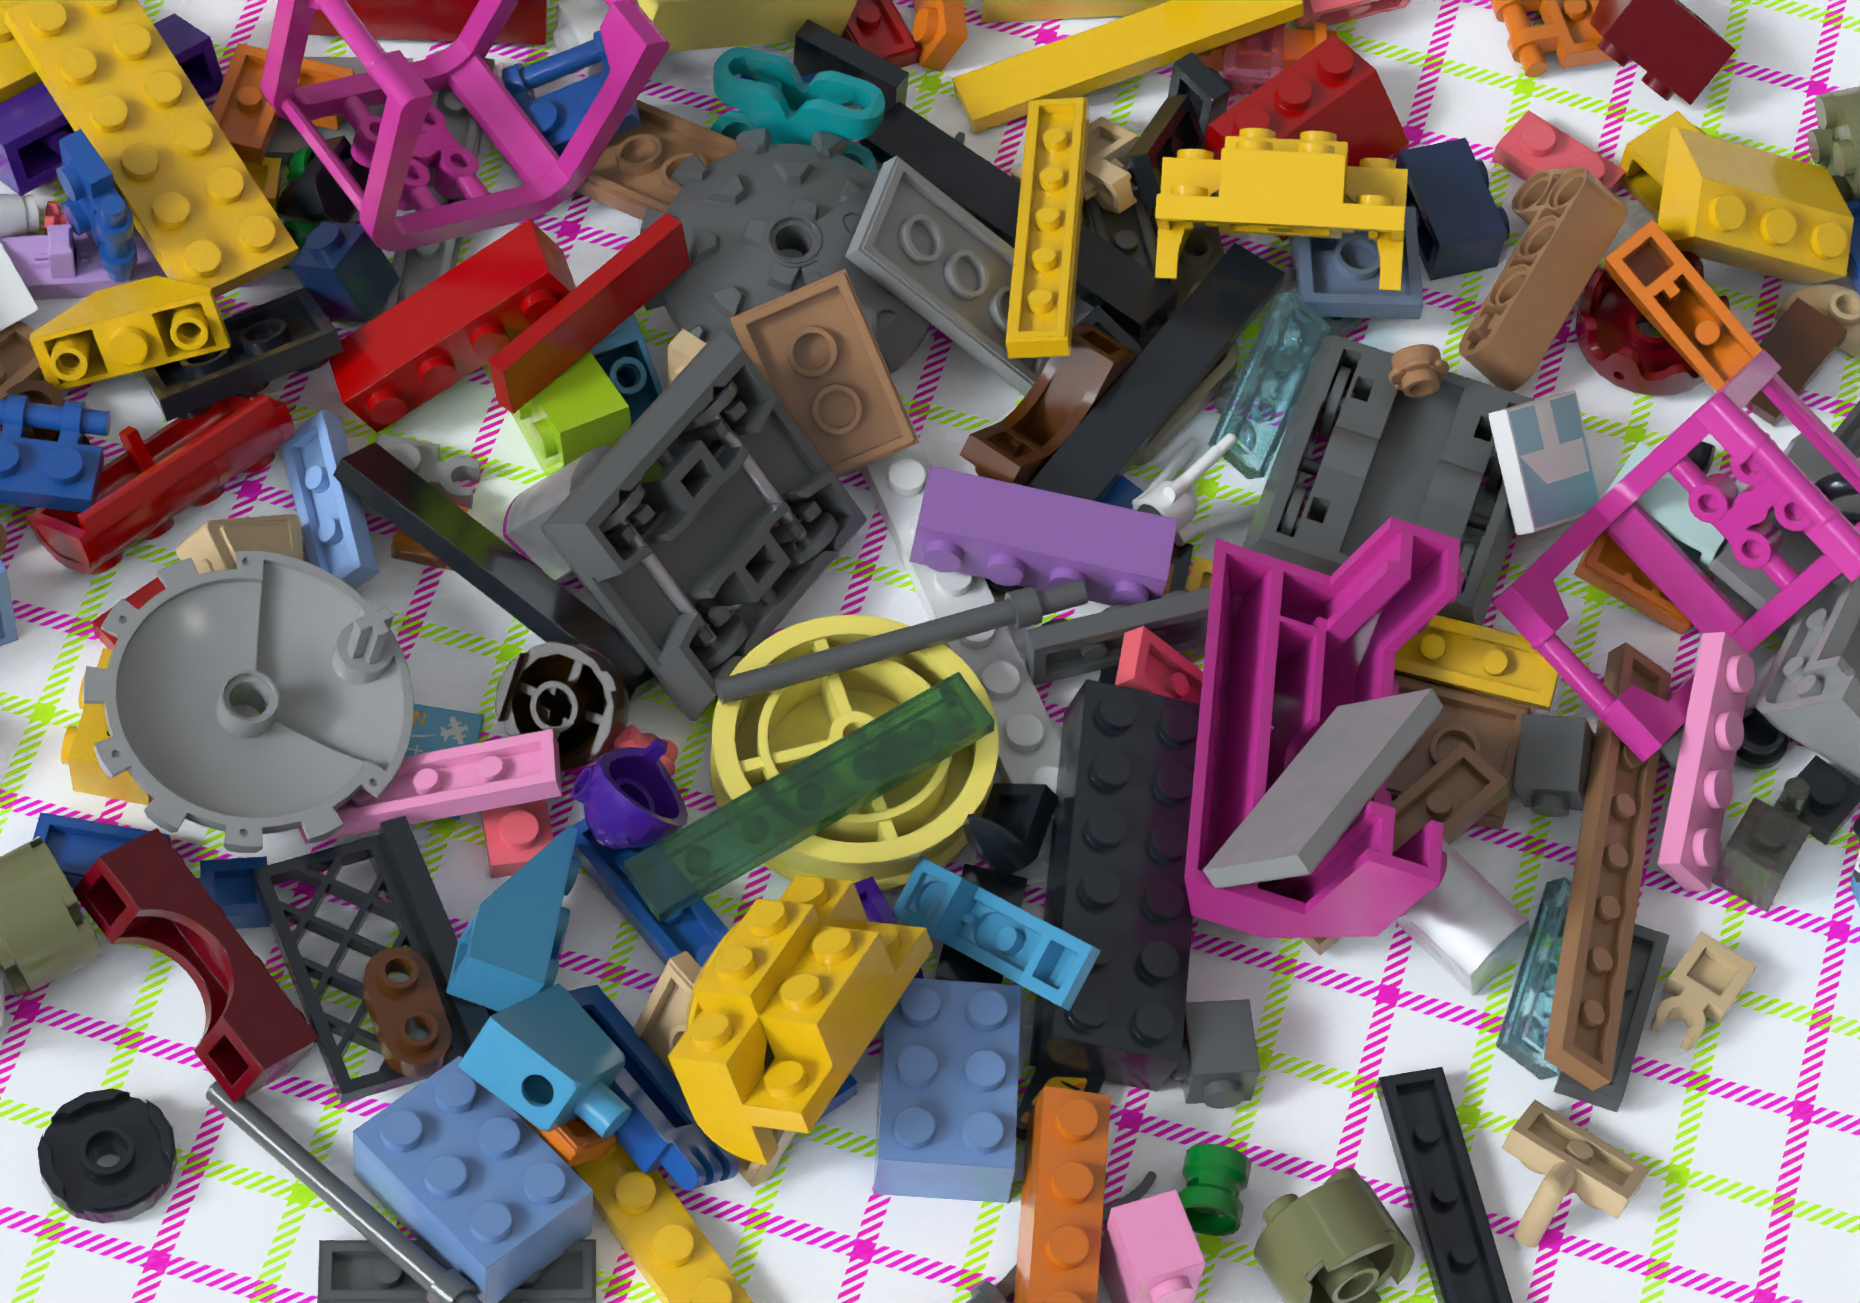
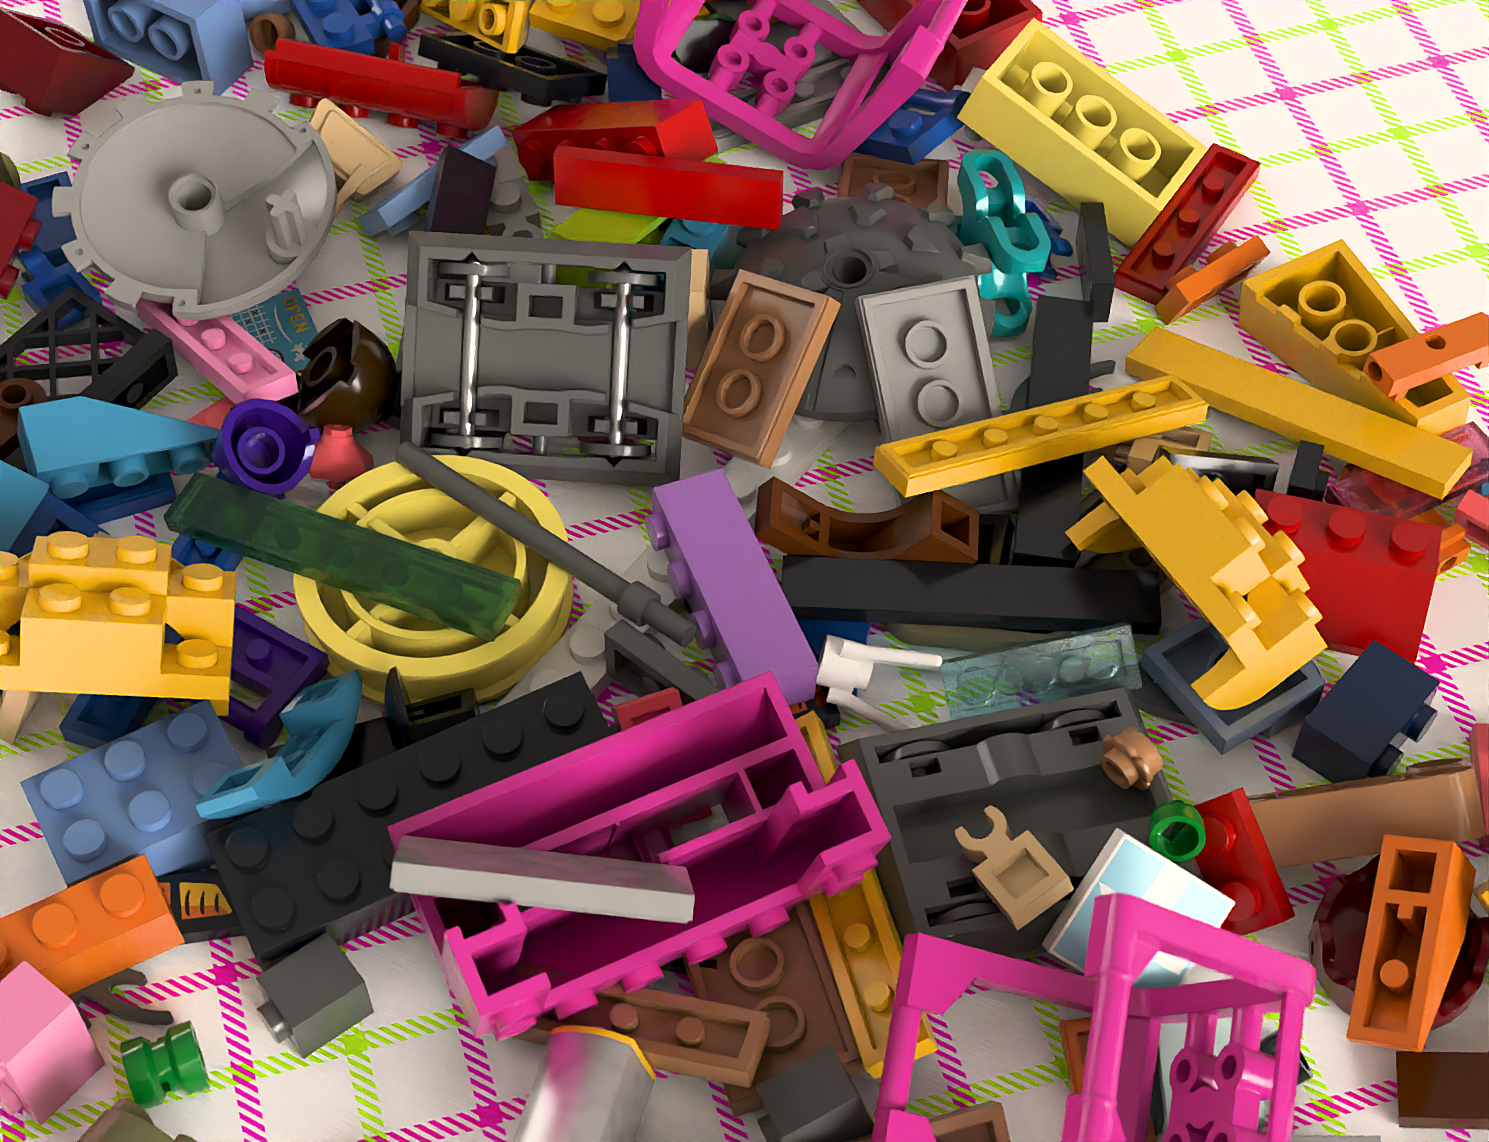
camera: 65 degrees right, 5 degrees down
none -> tan plate [955,805,1074,931]
none -> green hinge [1148,800,1206,862]
none -> red plate [1193,787,1296,936]

